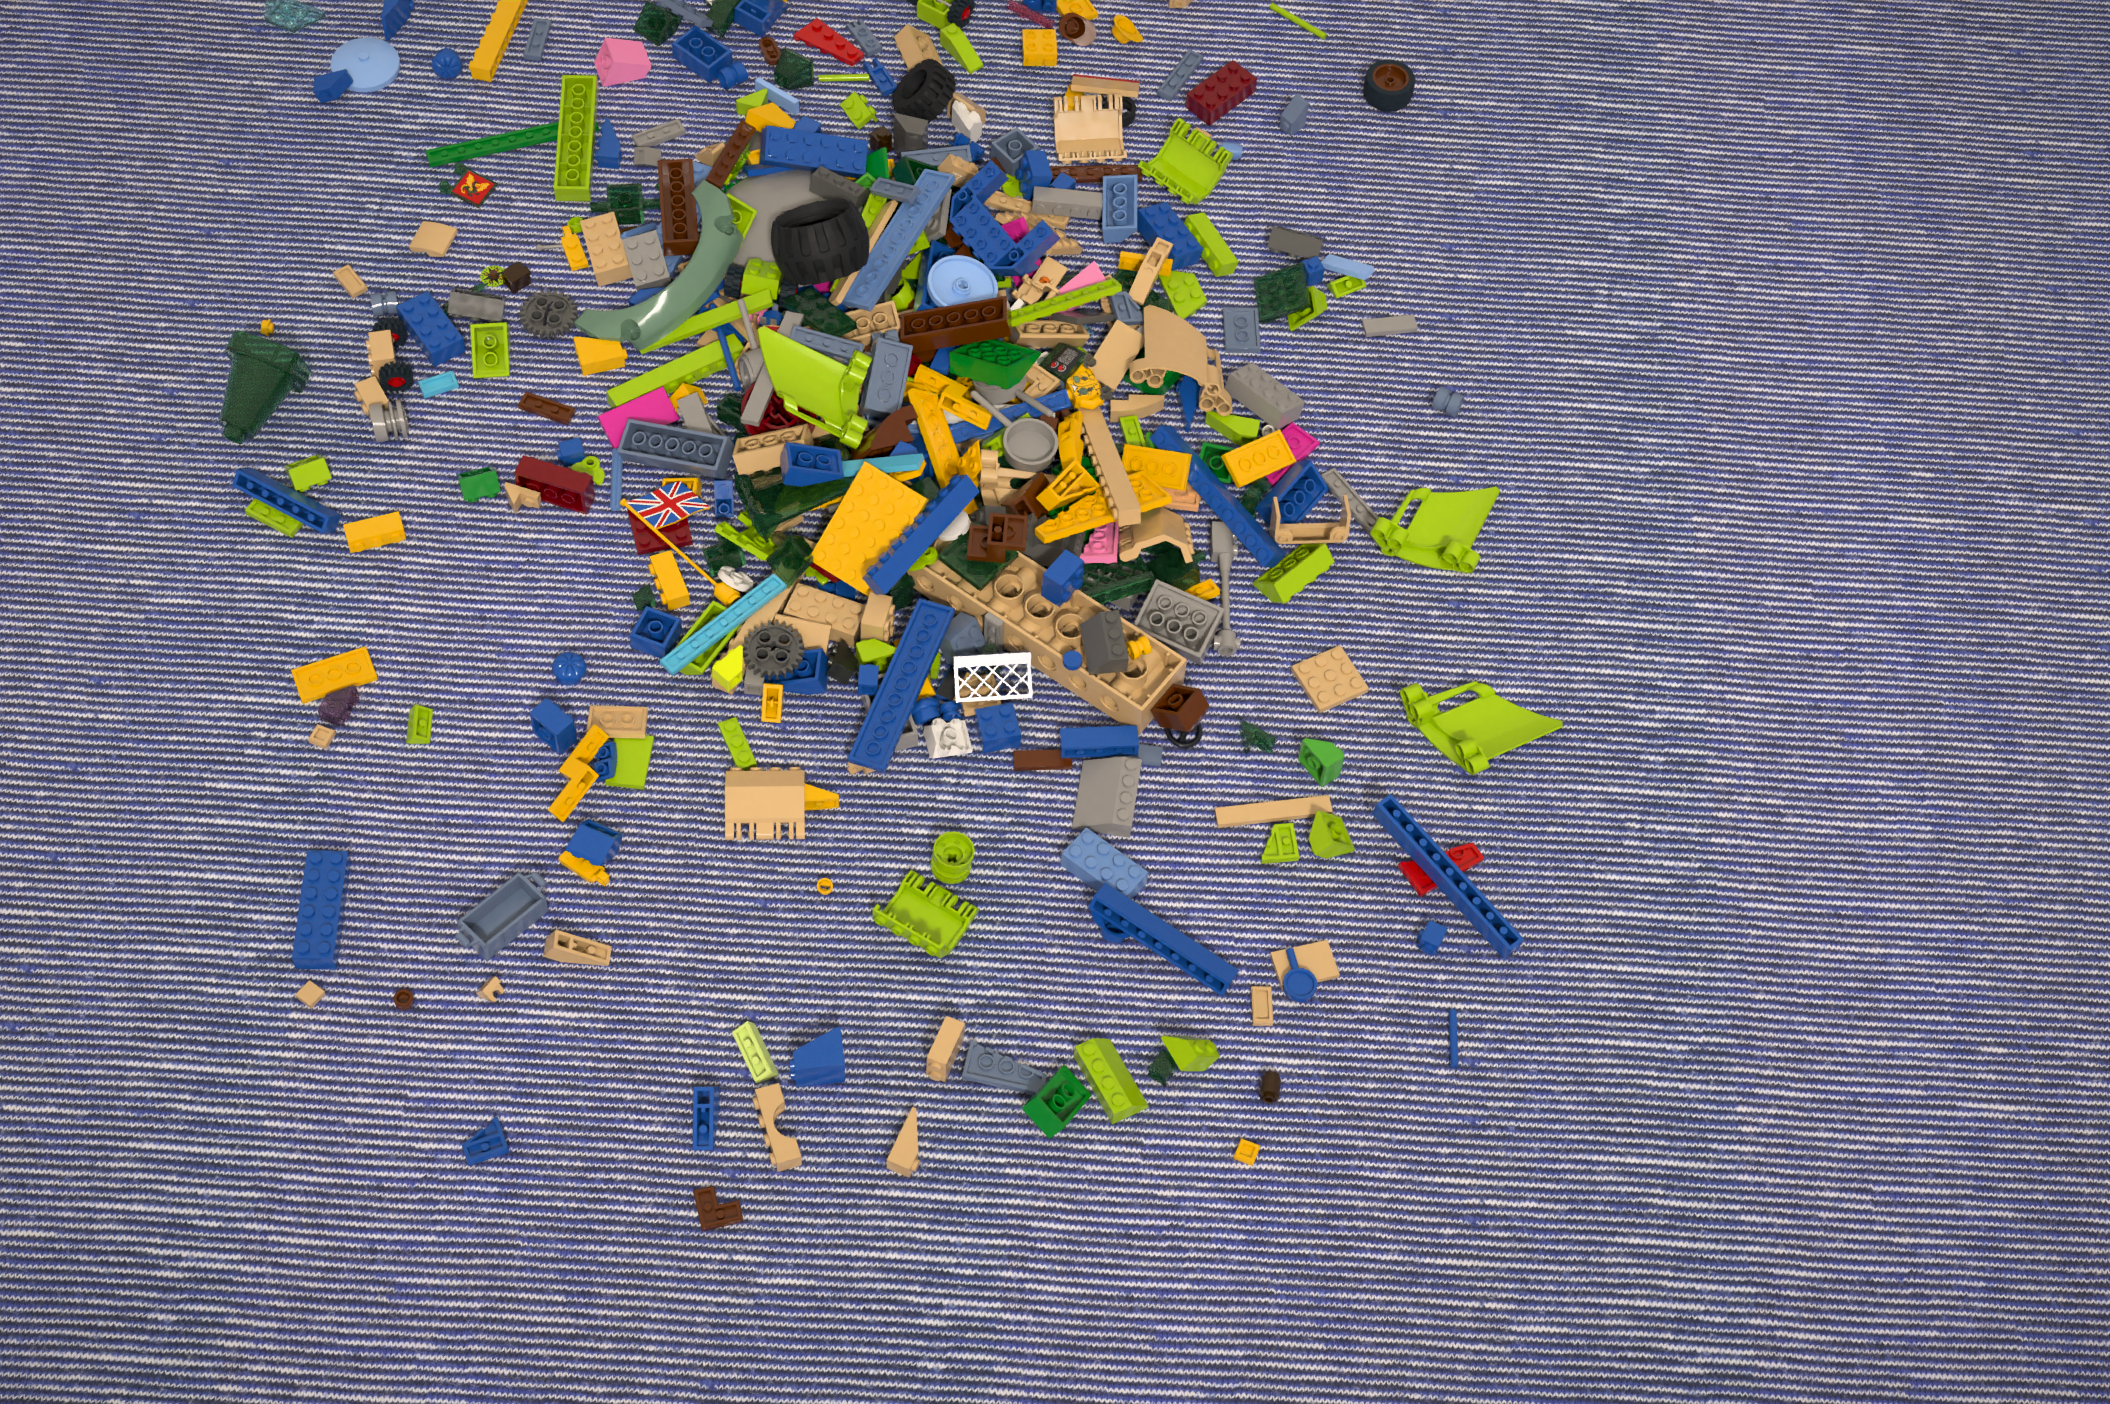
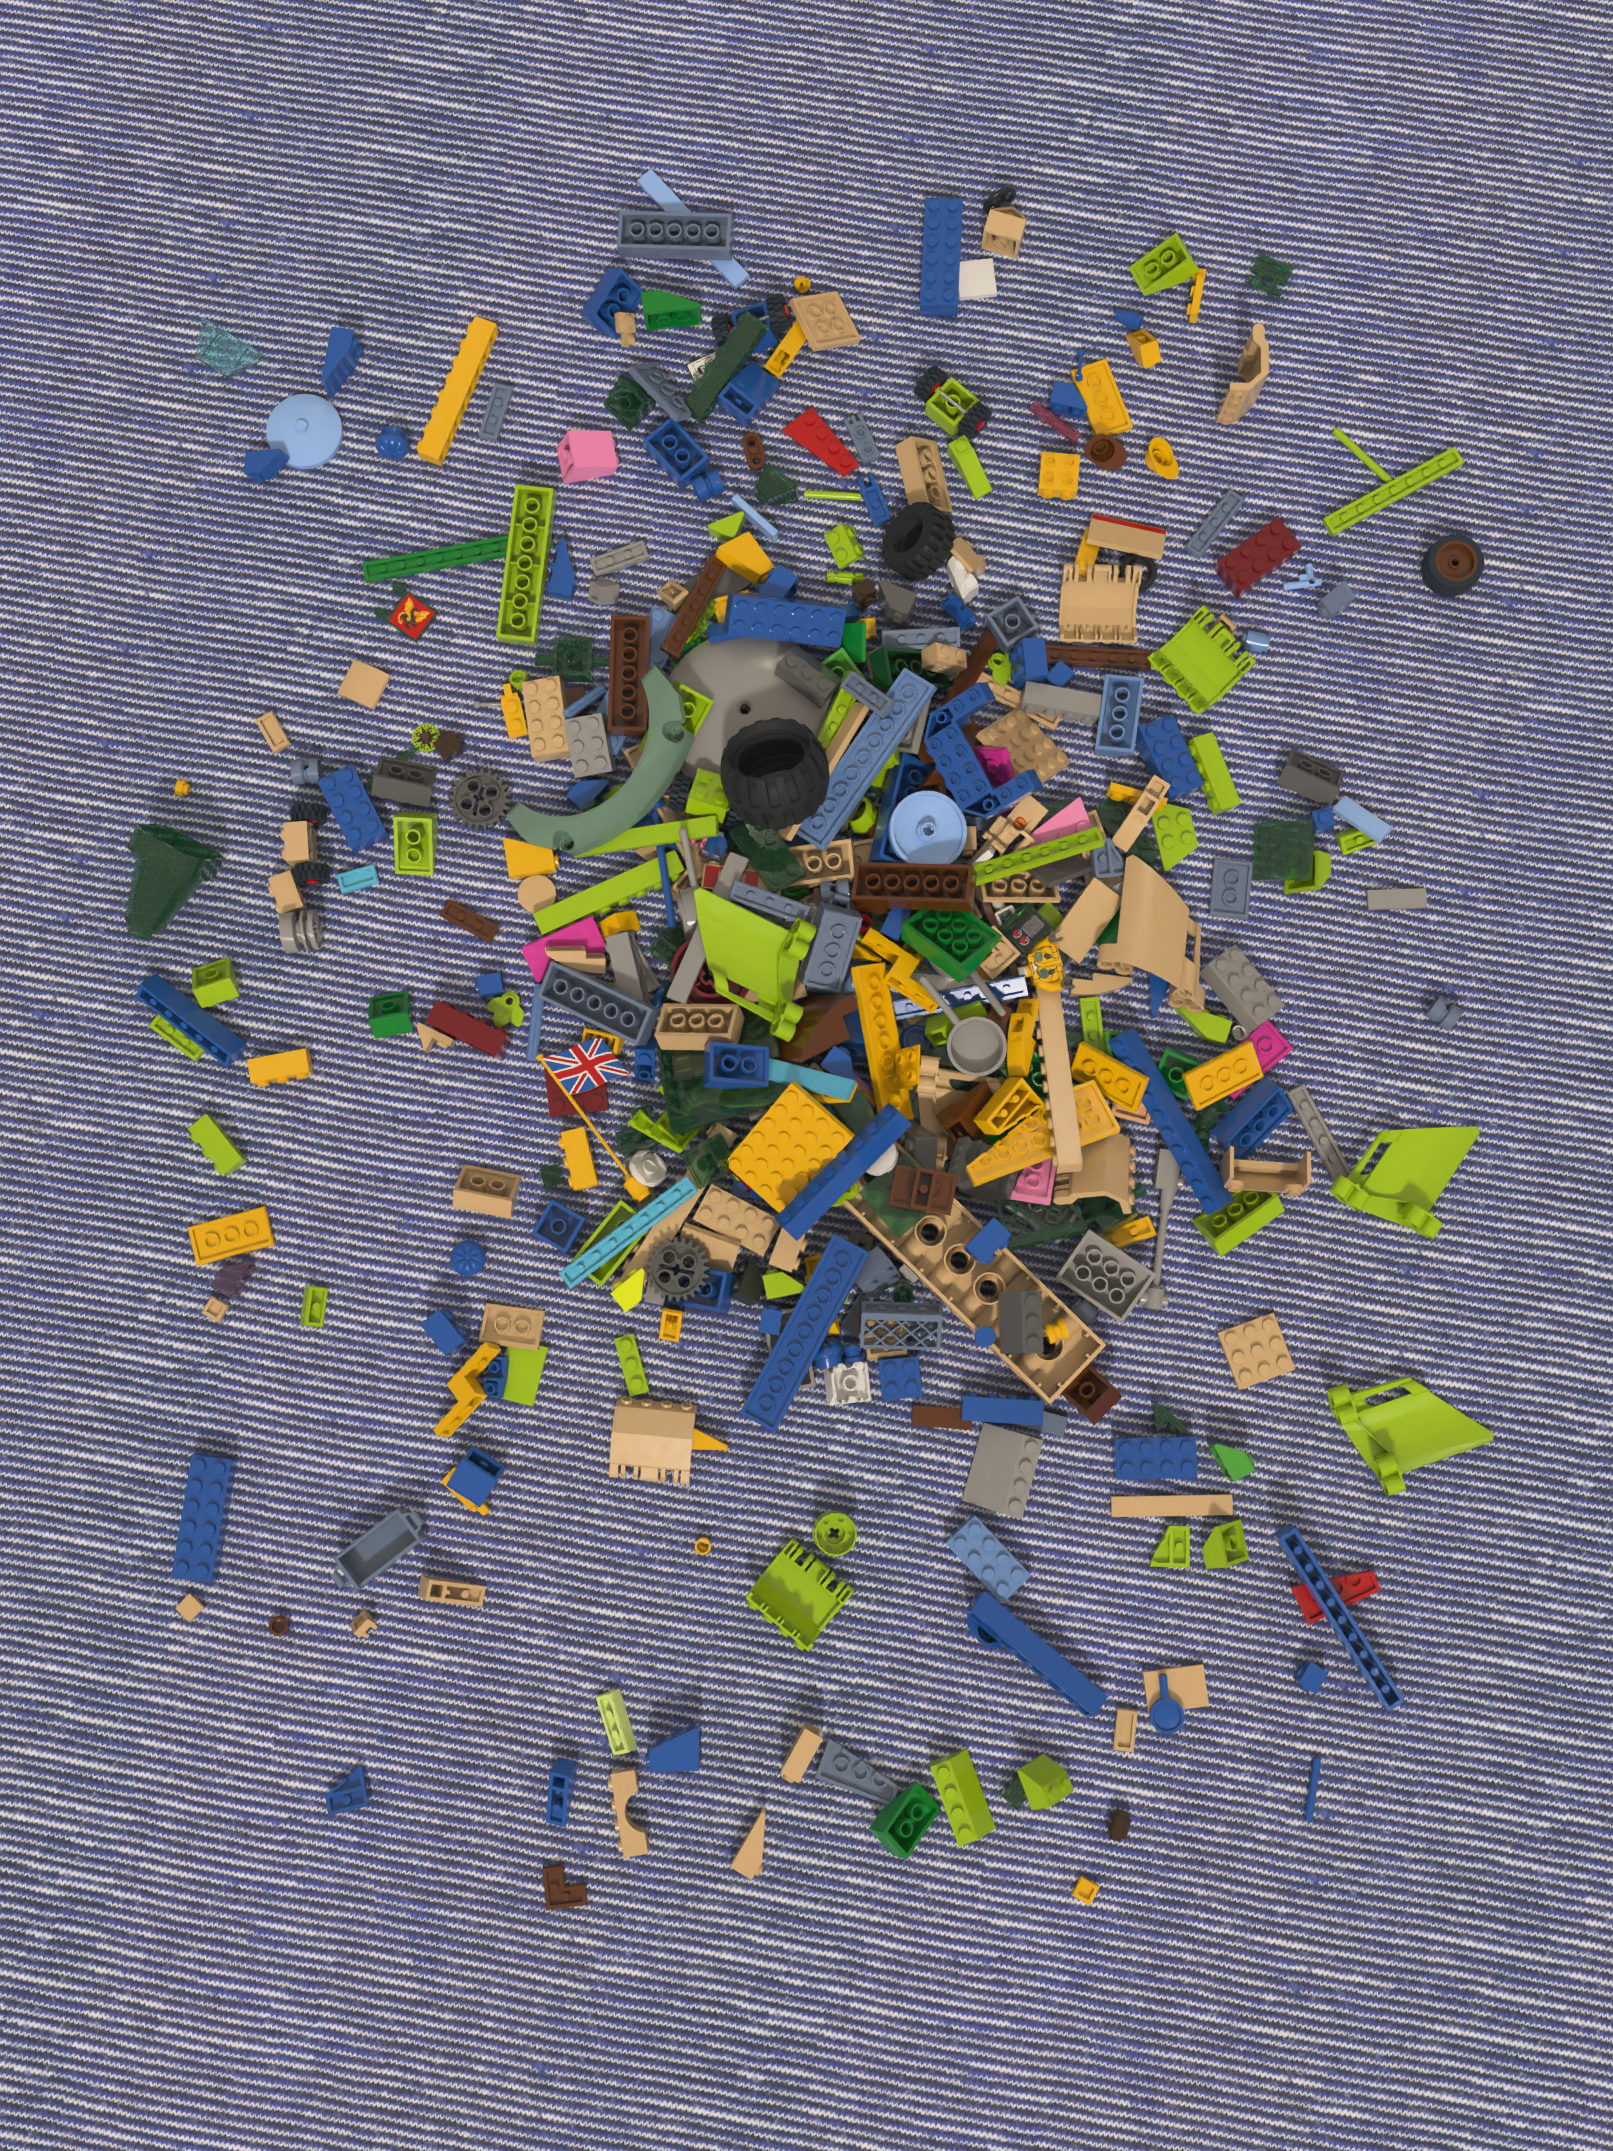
camera: 15 degrees right, 25 degrees up
none -> lime brick [188,1114,248,1176]
none -> tan slope [452,1164,522,1219]
none -> tan tile [518,875,557,913]
none -> tan slope [545,946,606,974]
none -> lime axle [826,571,864,584]
none -> blue brick [1112,1436,1198,1480]
none -> light blue hose [1282,563,1322,591]
none -> lime plate [1322,447,1464,537]

